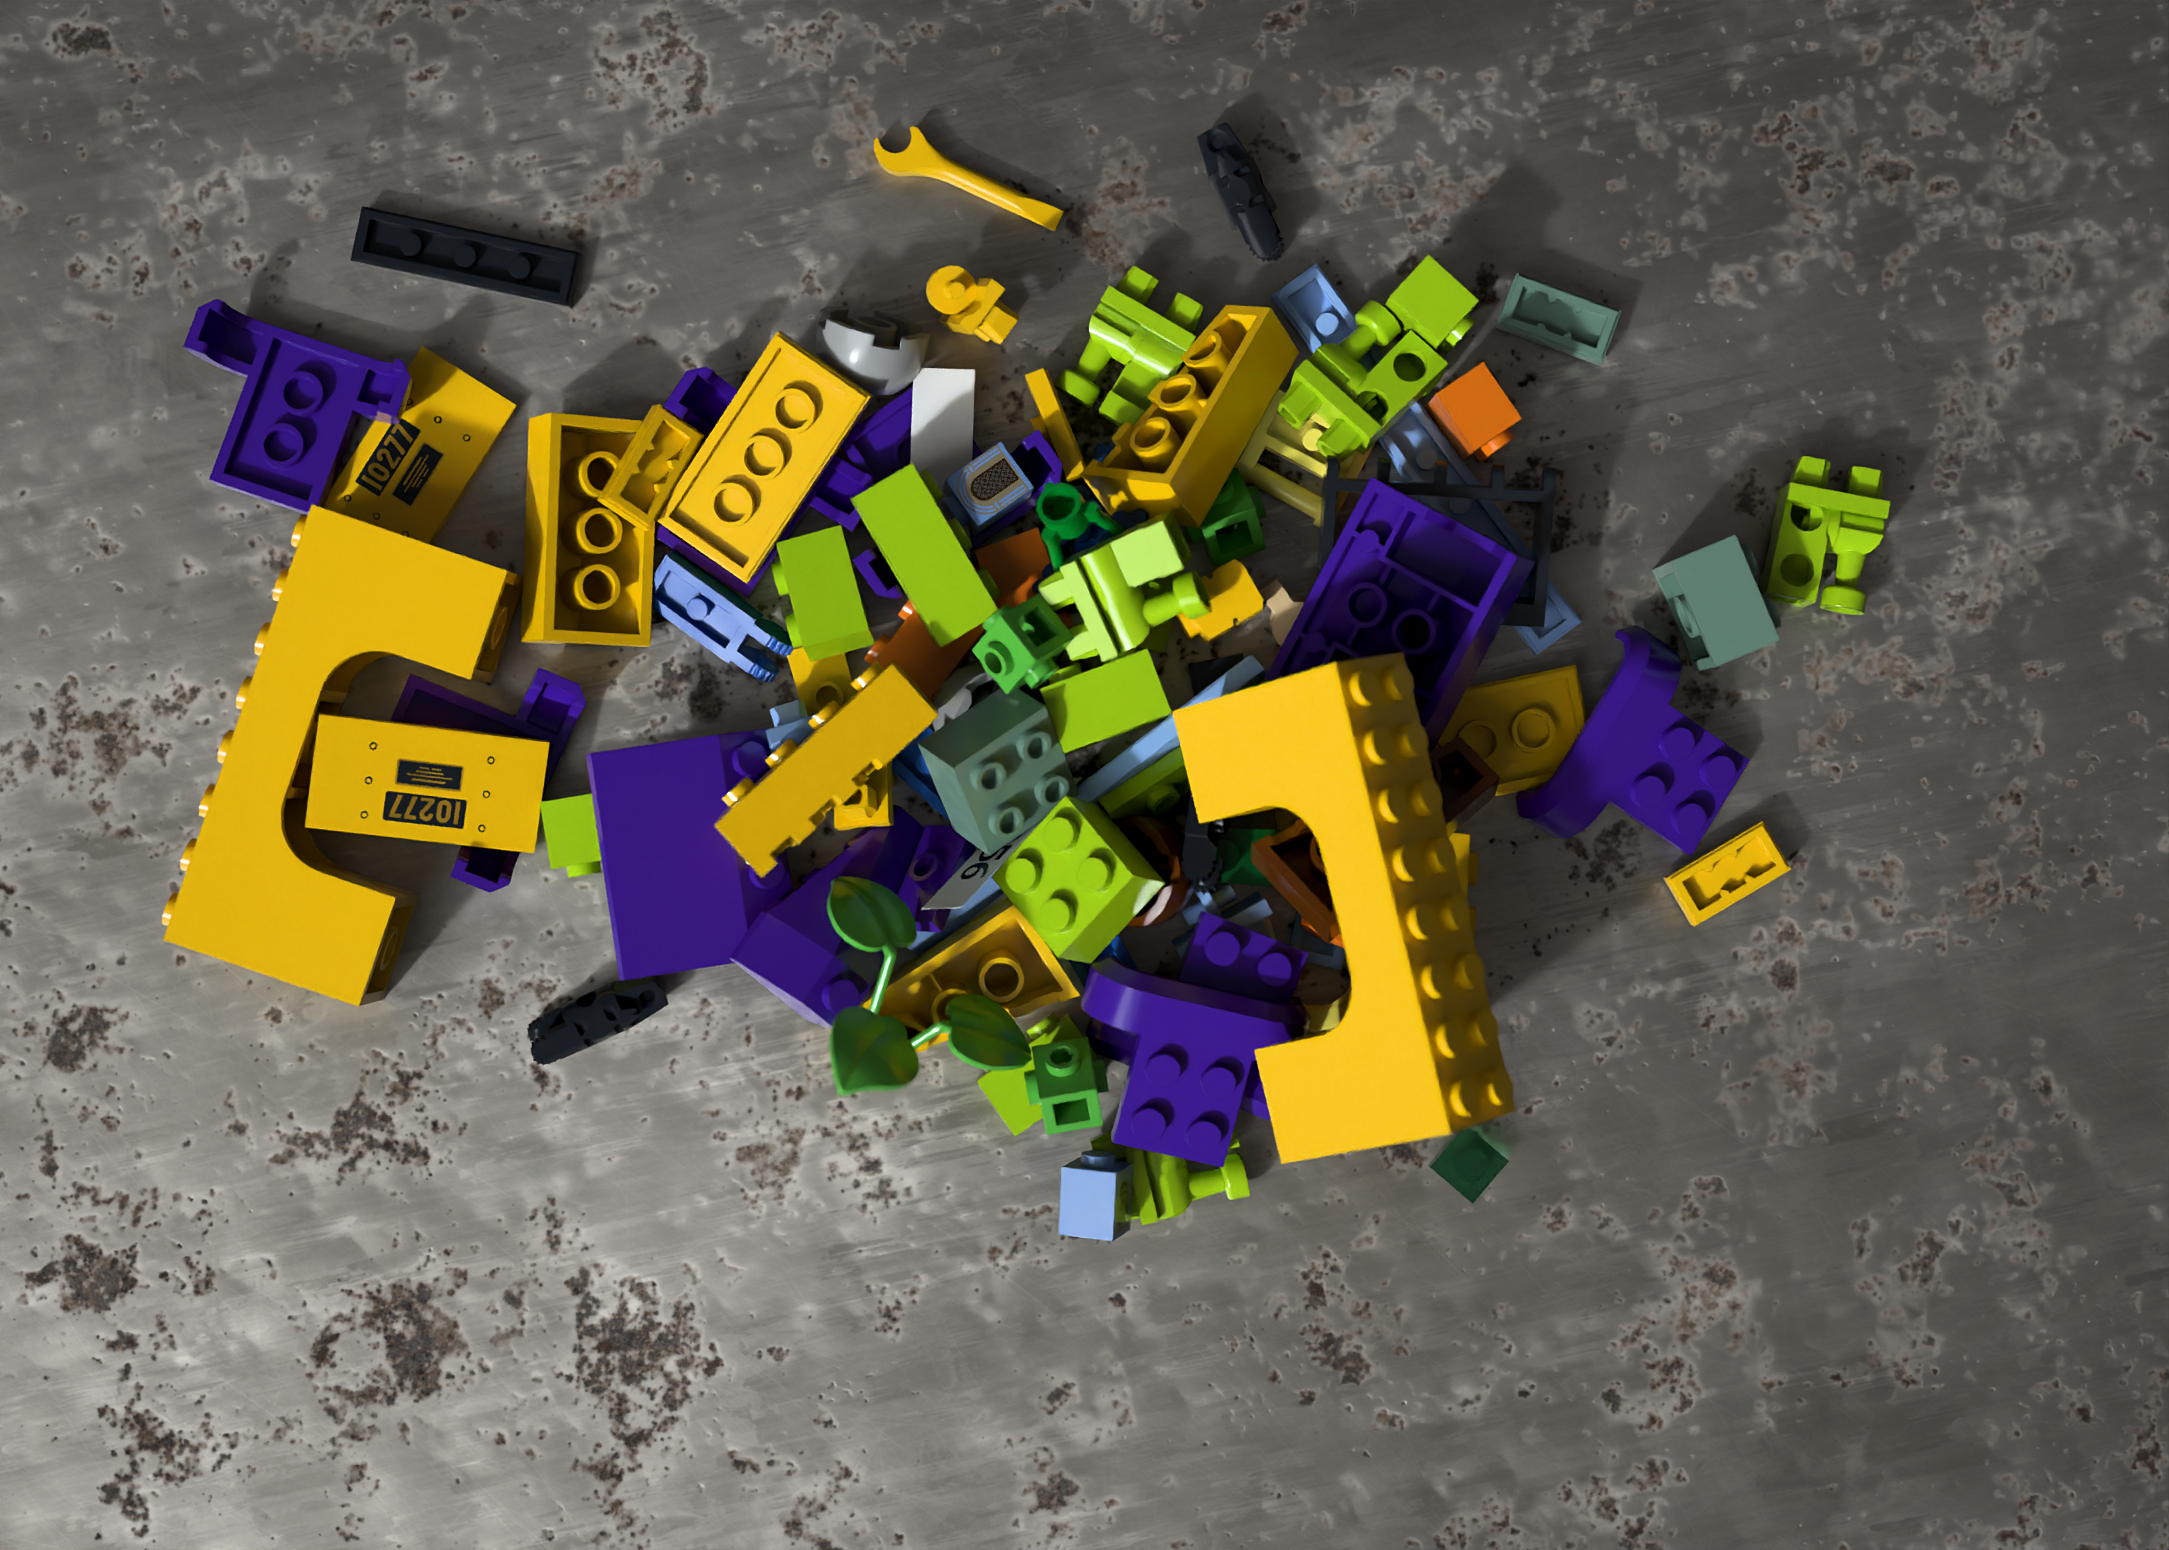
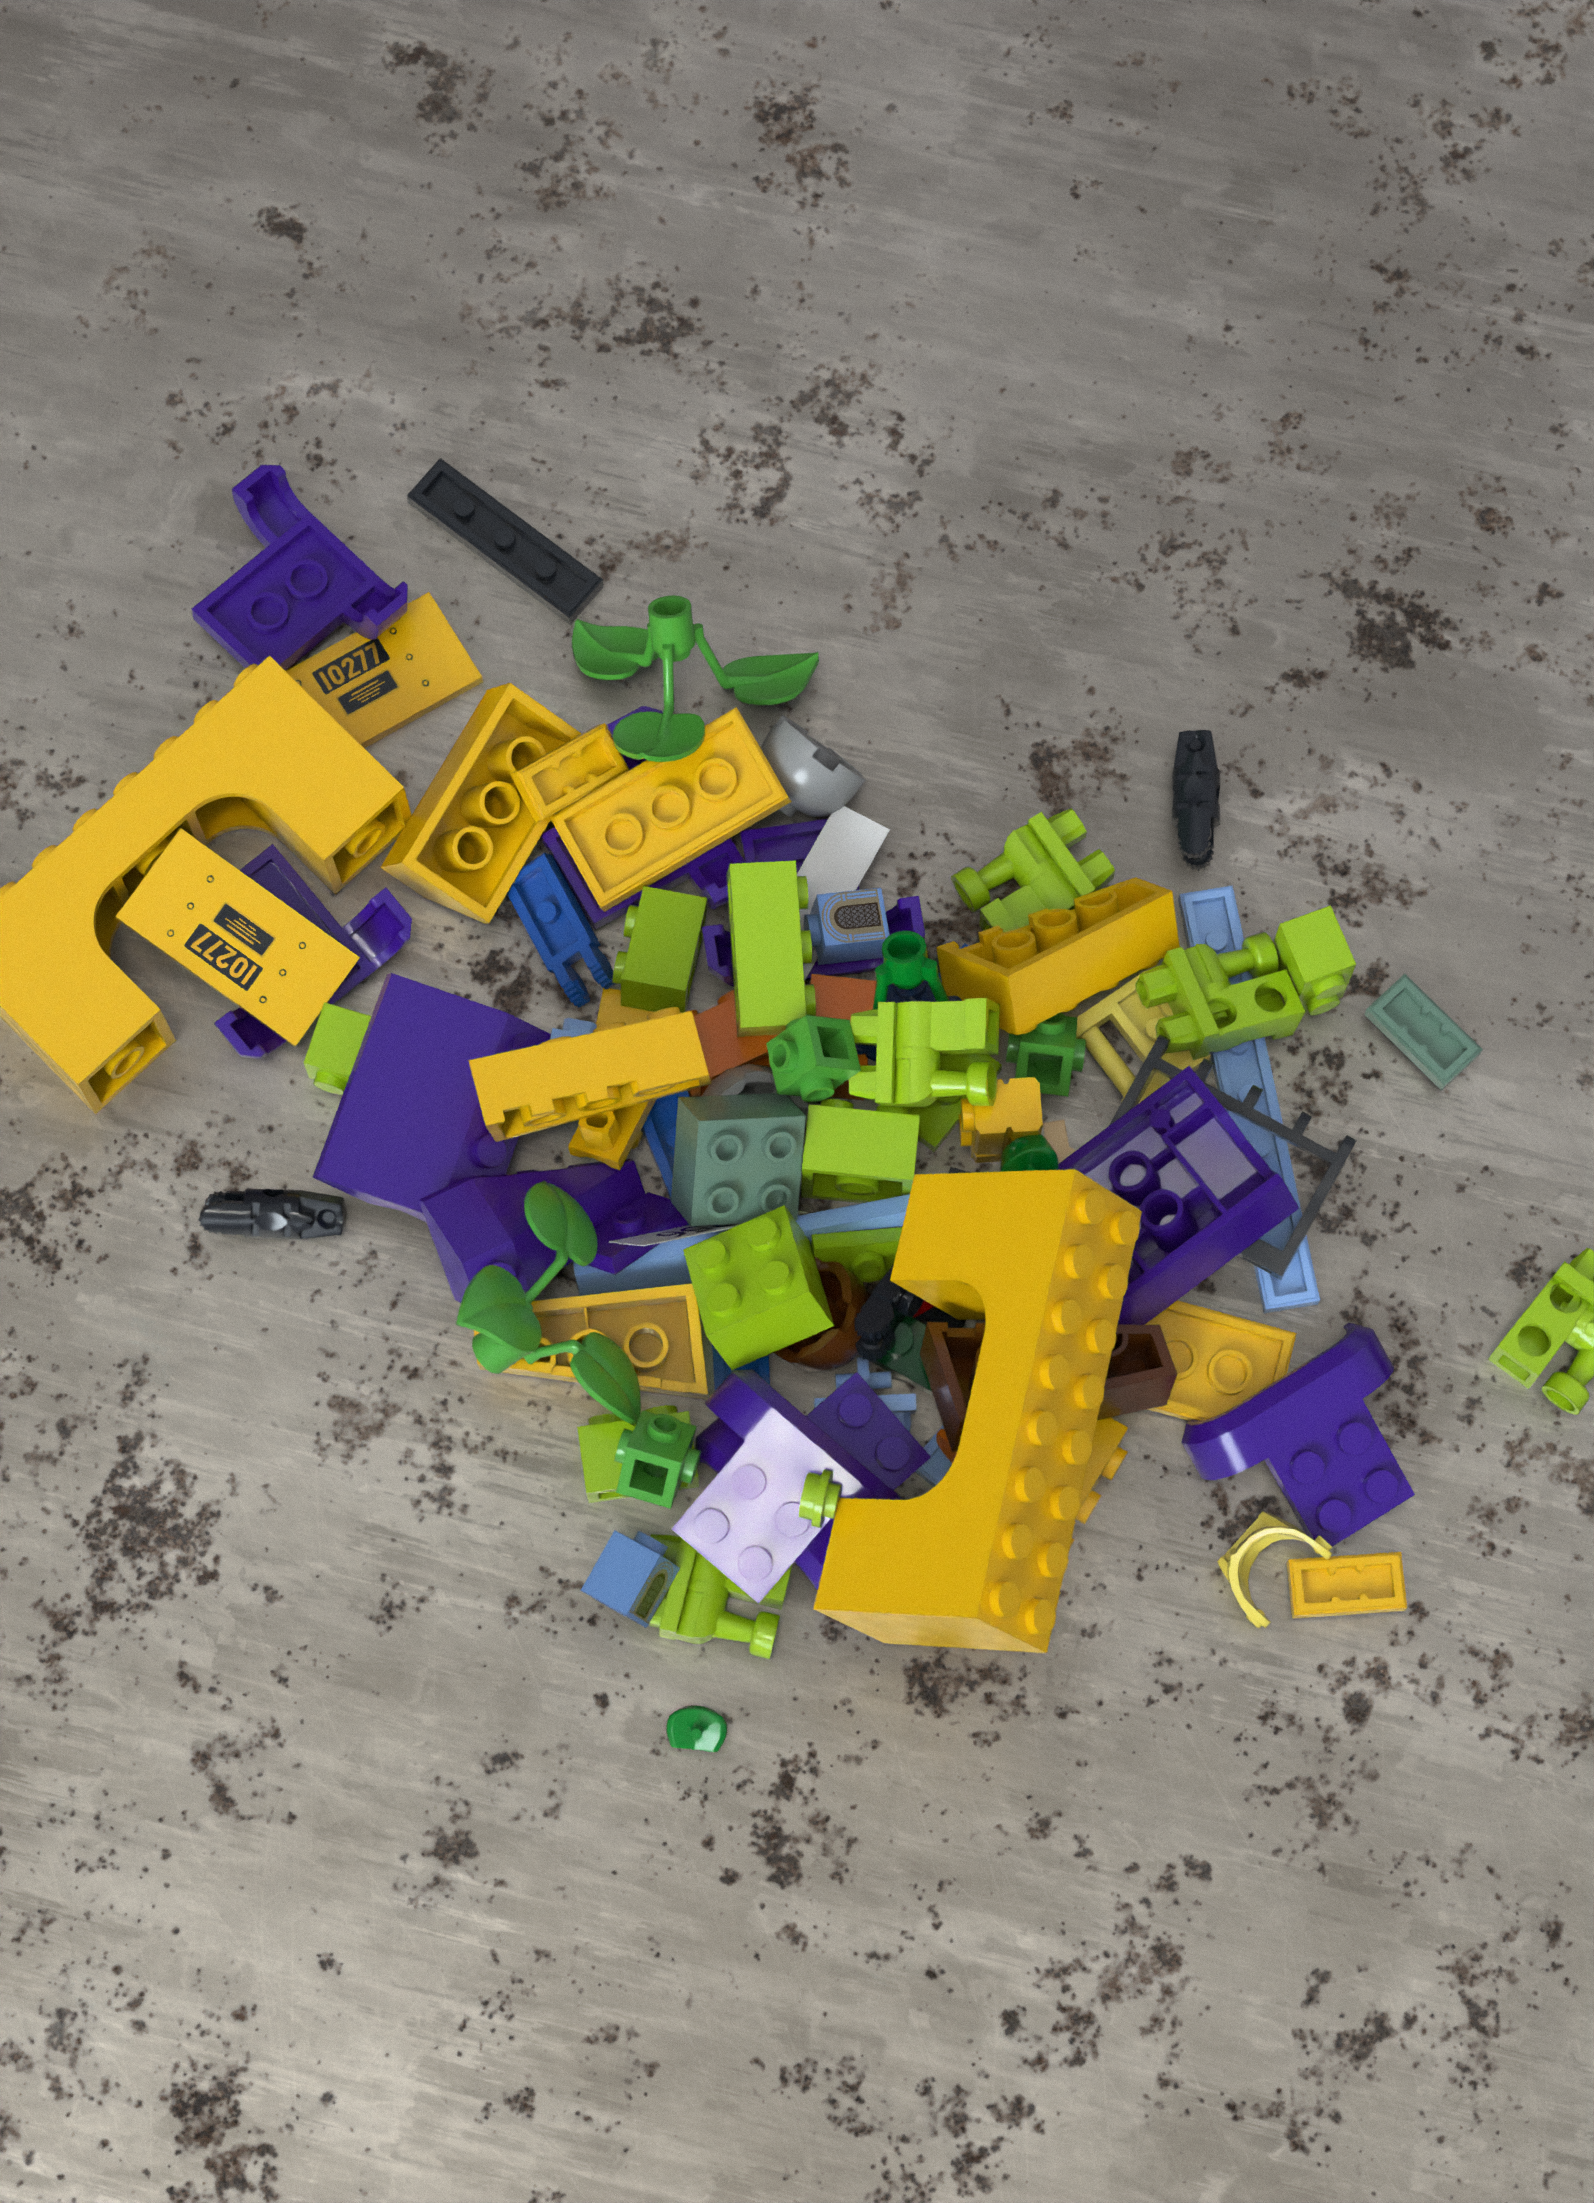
camera: 25 degrees right, 15 degrees down
yellow piece [874,126,1064,232] -> none
yellow hips [926,265,1020,344] -> none
yellow plate [1025,368,1086,485] -> none
orange brick [1424,362,1522,463] -> none
clear green plate [1428,1127,1509,1204] -> none
sand green brick [1653,534,1781,672] -> none
none -> bright green plant [572,595,819,762]
none -> green piece [666,1705,727,1752]
none -> lime plate [799,1469,842,1528]
none -> green piece [1000,1134,1059,1172]
none -> light yellow helmet [1217,1511,1333,1628]

